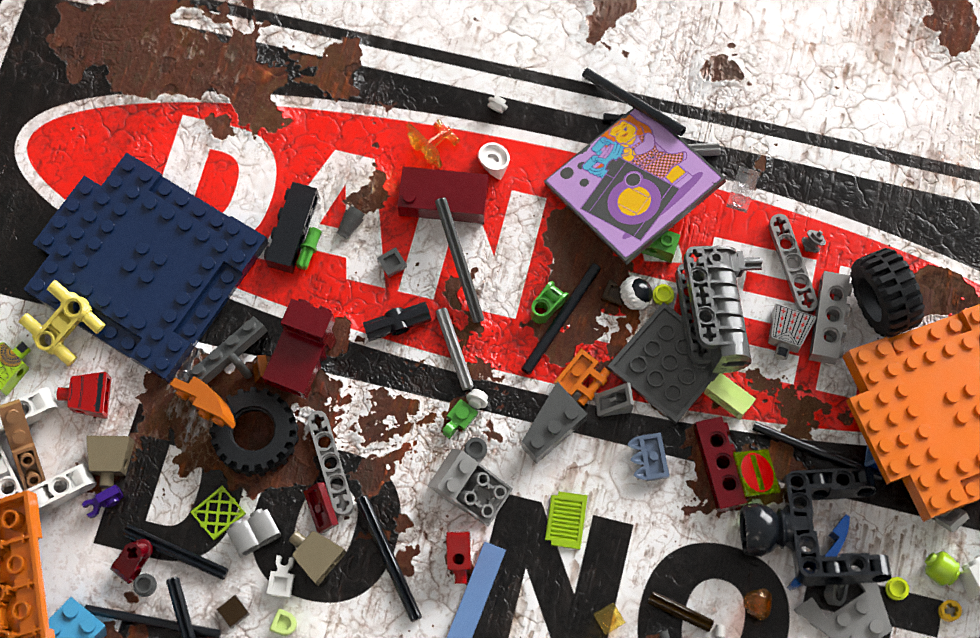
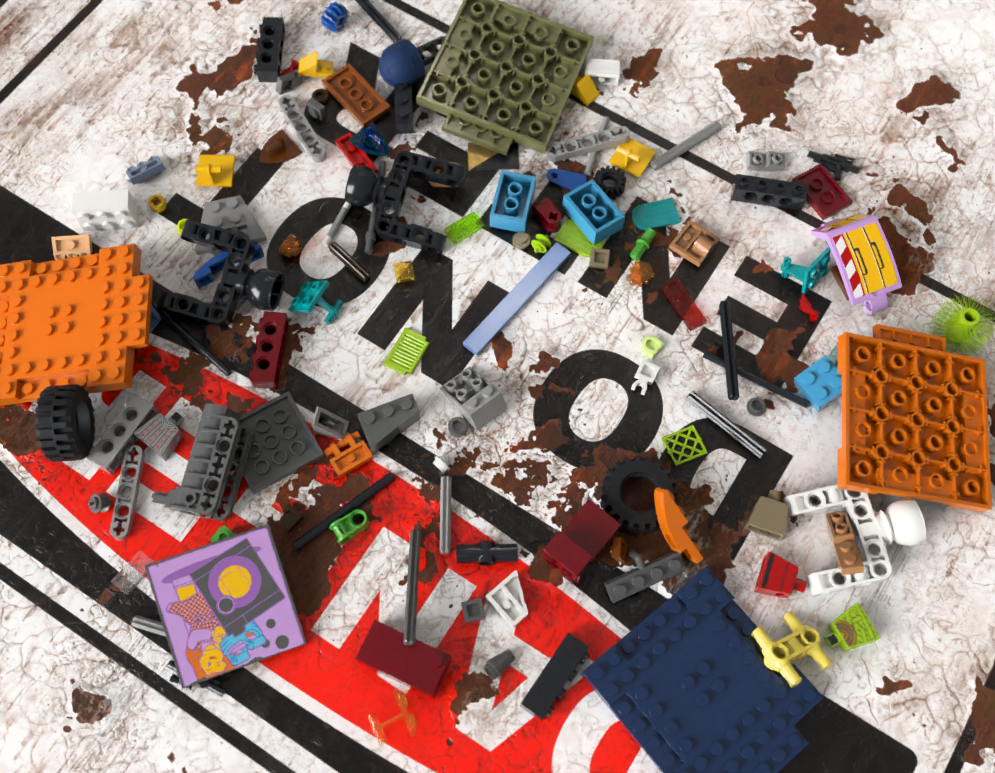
camera: 165 degrees left, 5 degrees down
dark purple plate [82,485,124,518] -> none
dark red piece [110,539,153,584] -> none
dark brown tile [216,595,250,629] -> none
light grey brick [226,509,281,558] -> none
dark tan torso [289,530,347,586] -> none
bright green axle [296,227,322,270] -> none
dark red plate [304,482,338,534] -> none
light grey beam [308,411,354,517] -> none
black axle [356,495,422,622] -> none
bright green plate [442,399,478,439] -> none
red torso [446,532,471,584] -> none
white piece [477,143,510,180] -> none
white plate [487,95,508,113] -> none
black piece [582,68,686,136] -> none
hair [620,275,653,310] -> none
sand blue plate [628,432,670,482] -> none
neon yellow plate [652,284,674,306] -> none
yellowish green panel [704,373,756,420] -> none
piece [733,449,780,497] -> none
lime head [924,551,961,586] -> none
none -> teal plate [288,281,344,325]
none -> white wing [485,570,528,629]

